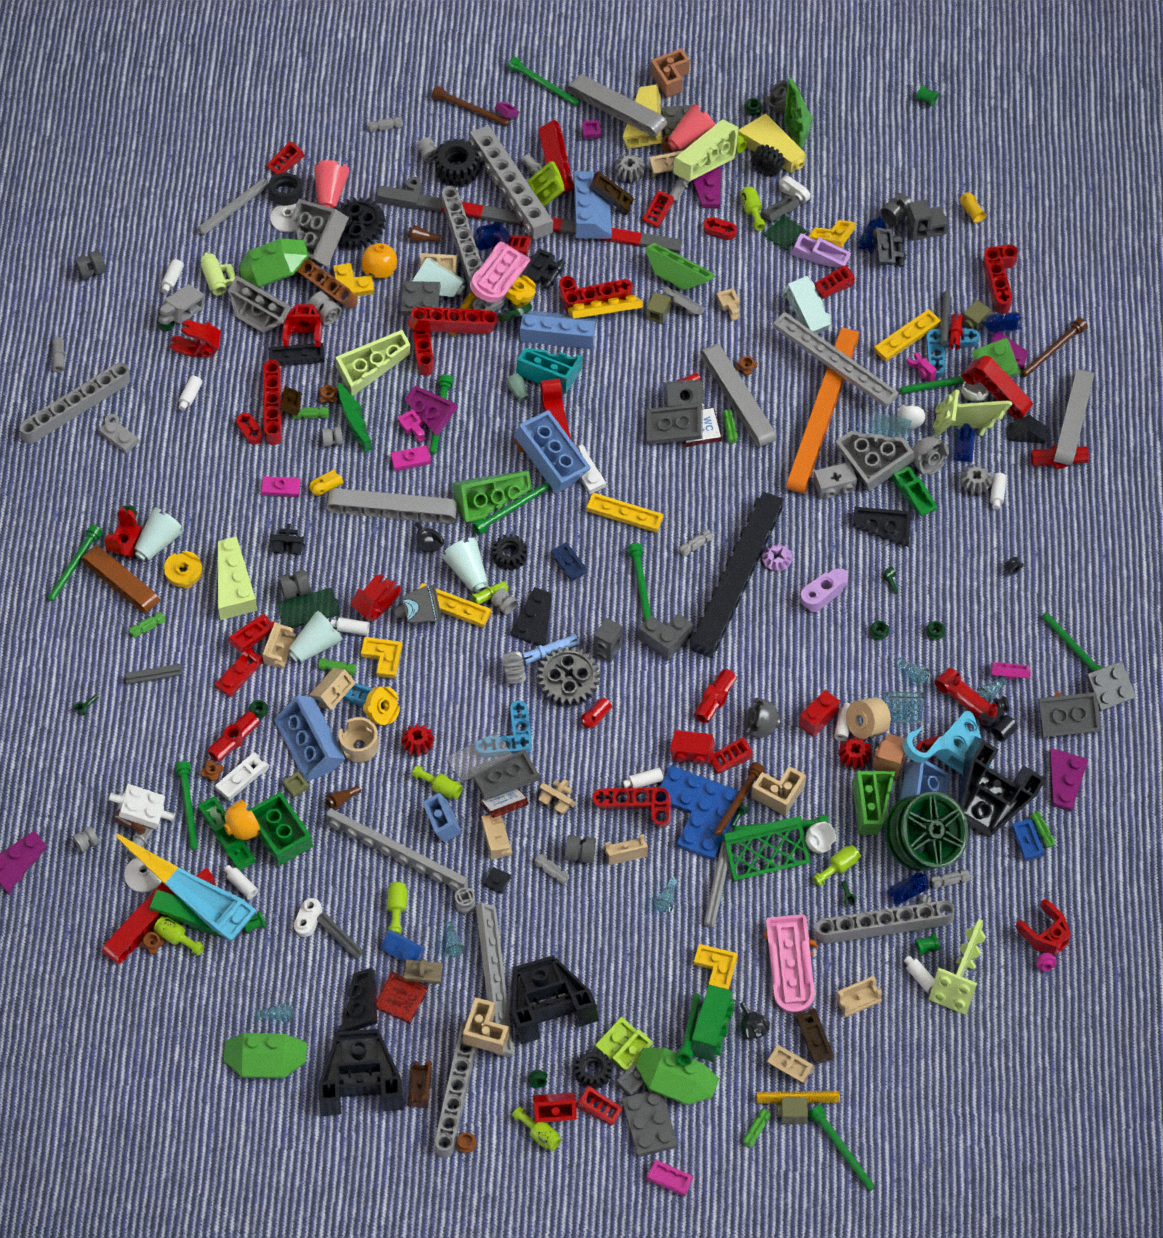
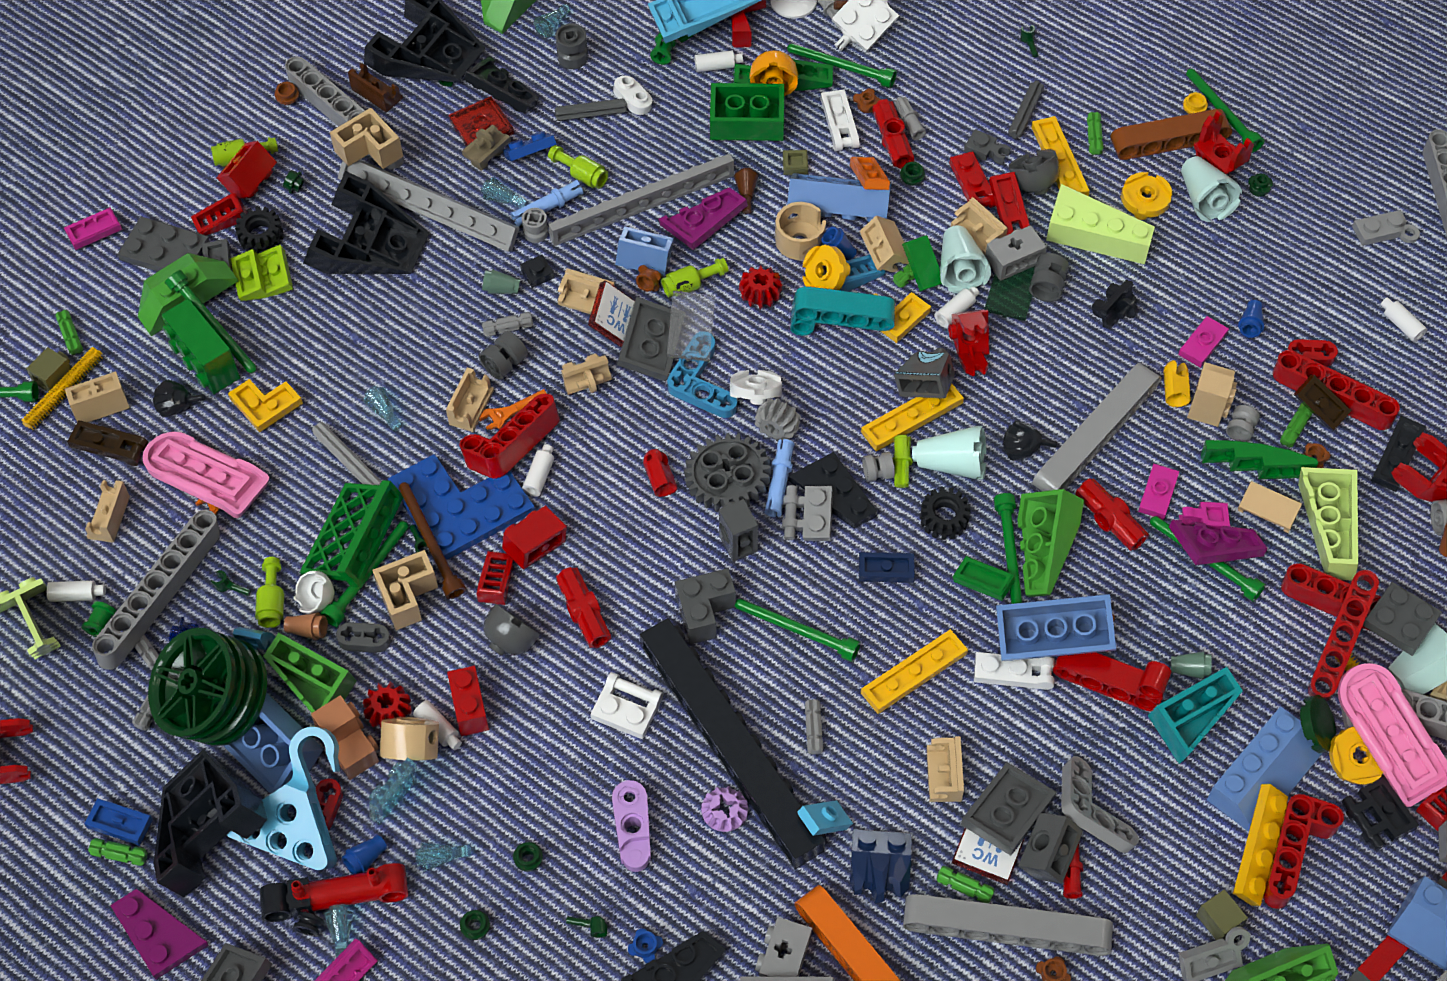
camera: 125 degrees right, 0 degrees up
none -> dark azure slope [233,627,276,650]
none -> nougat cone [284,613,328,640]
none -> dark grey beam [336,622,391,653]
none -> blue cone [342,835,387,874]
none -> orange piece [479,389,547,430]
none -> sand green cone [482,269,520,294]
none -> light blue pin [510,180,583,227]
none -> dark grey wheel [555,23,588,69]
none -> white plate [590,672,664,740]
none -> blue plate [628,929,663,963]
none -> dark orange plate [636,265,661,292]
none -> magenta wing [658,187,748,250]
none -> white plate [730,370,782,405]
none -> light grey plate [782,485,833,541]
none -> teal beam [790,287,895,336]
none -> medium azure plate [797,800,853,836]
none -> blue cone [821,227,857,260]
none -> orange tile [850,157,890,190]
none -> dark blue plate [850,829,912,904]
none -> light grey axle [894,96,926,140]
none -> green tile [902,235,942,292]
none -> tan hinge [926,736,964,802]
none -> green tile [953,556,1015,601]
none -> dark grey plate [964,129,1011,165]
none -> light grey brick [985,225,1047,281]
none -> dark grey cylinder [1009,149,1060,195]
none -> yellow plate [1031,116,1090,196]
none -> light grey beam [1061,756,1139,853]
none -> red piece [1075,478,1149,551]
none -> yellow plate [1183,92,1208,114]
none -> tan brick [1187,362,1237,427]
none -> blue cone [1238,300,1264,338]
none -> tan hinge [1238,481,1302,533]

